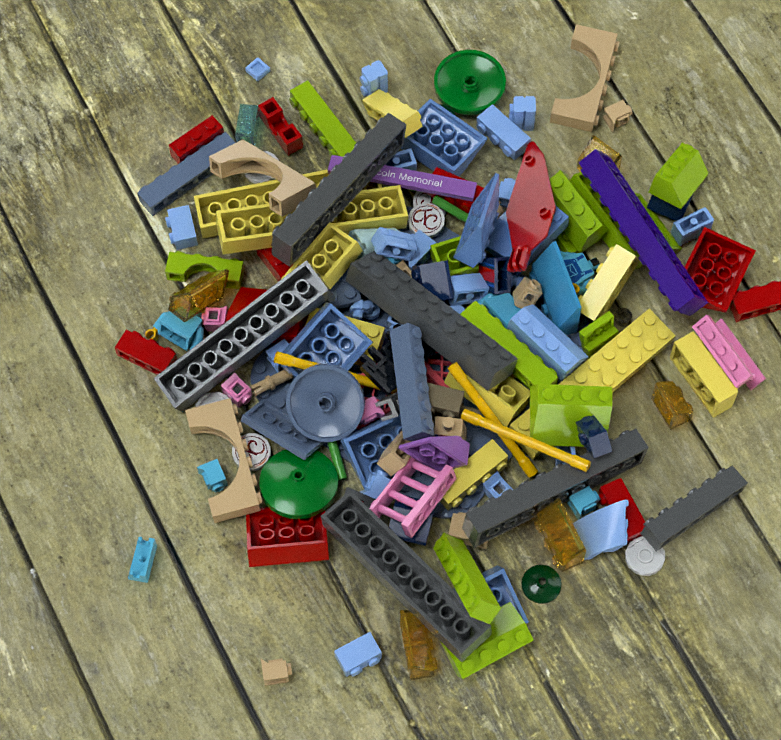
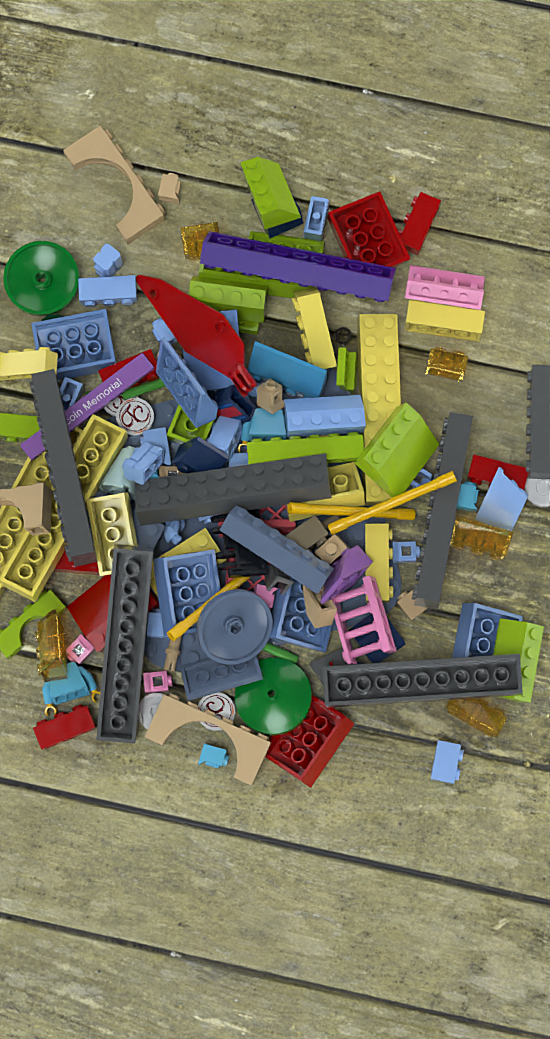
camera: 45 degrees left, 15 degrees up
medium azure hinge [128,537,157,583] -> none
tan window [261,658,292,686] -> none
light blue window [360,470,391,499] -> none
lime brick [433,533,501,624] -> none
dark green dish [521,565,561,604] -> none
torso [560,251,600,295] -> none
dark blue brick [576,415,612,458] -> none

